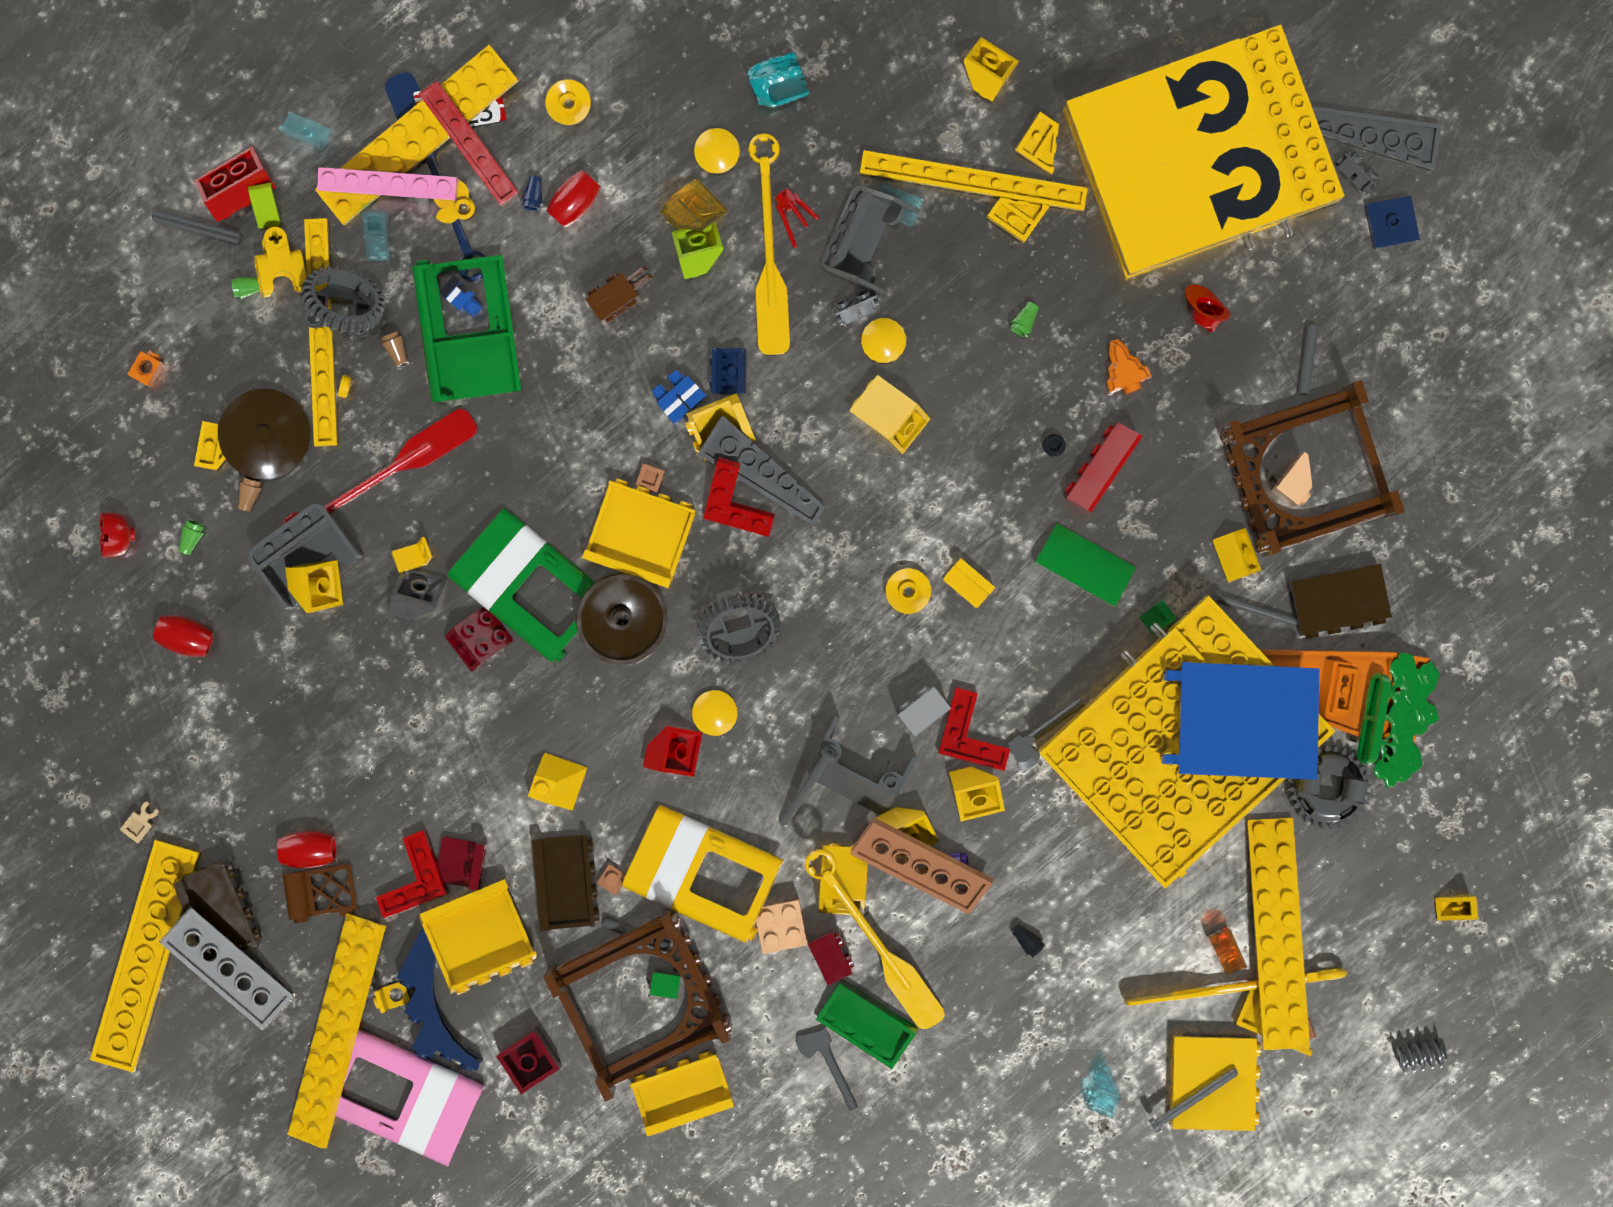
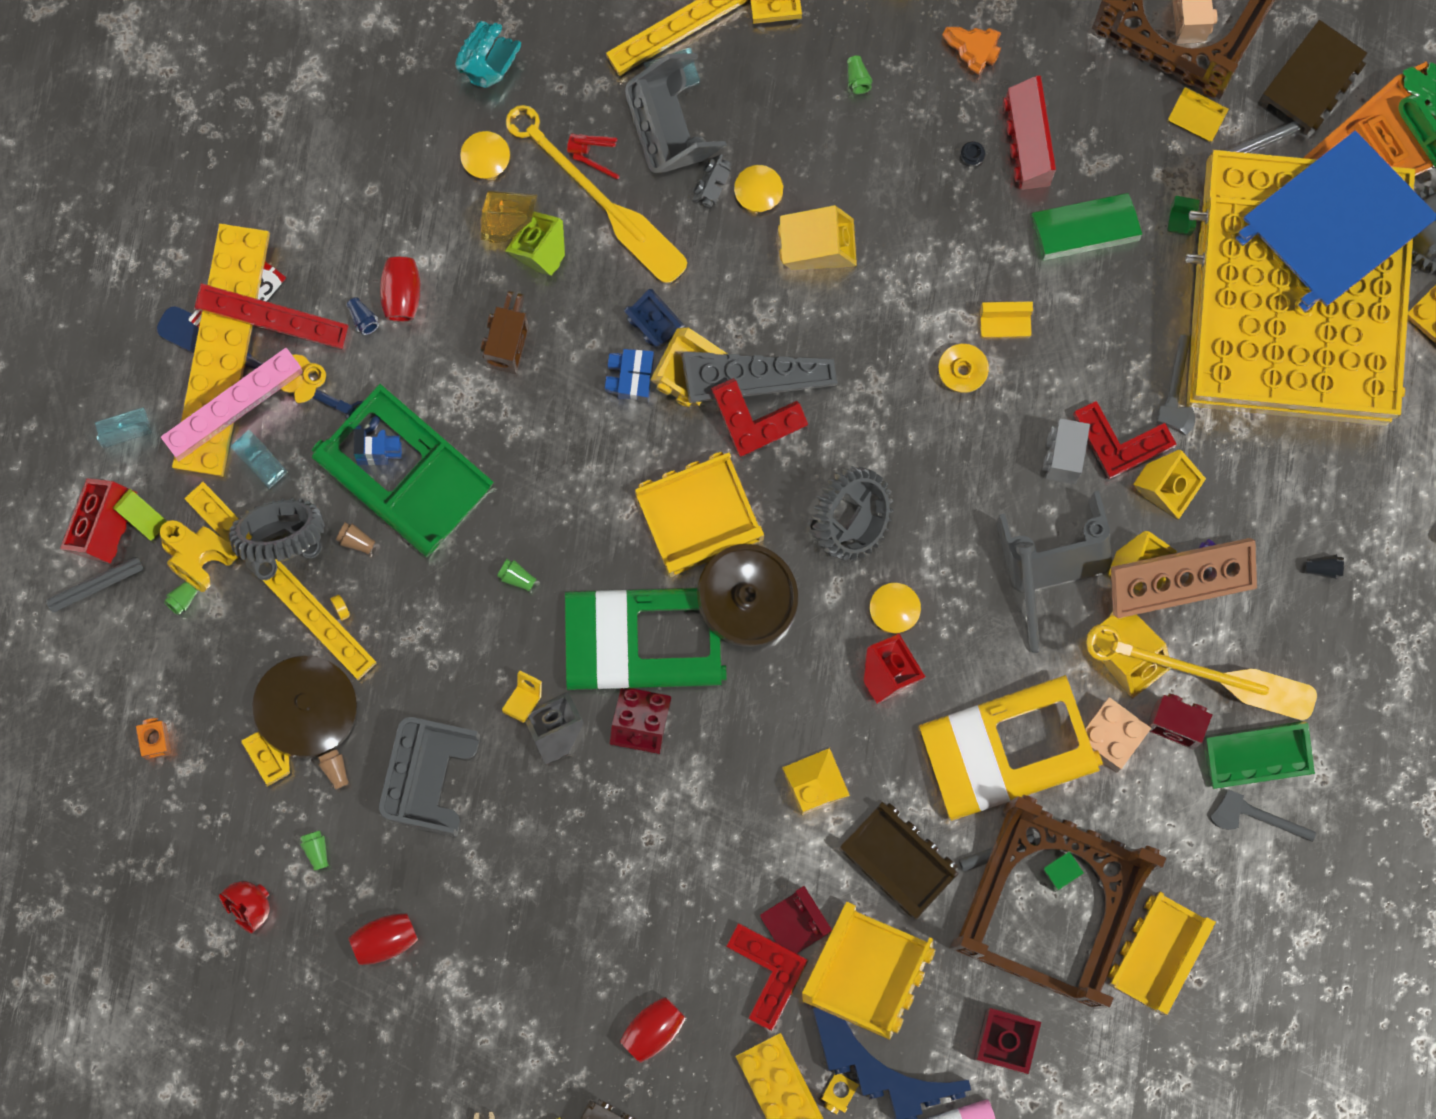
camera: 50 degrees left, 10 degrees down
red piece [281,409,477,526] -> none
reddish brown piece [282,864,357,924] -> none
yellow slope [285,560,343,613] -> none
yellow dish [545,80,591,125] -> none
nougat plate [597,864,626,895] -> none
nougat plate [636,464,665,493] -> none
none -> bright green cone [497,559,537,592]

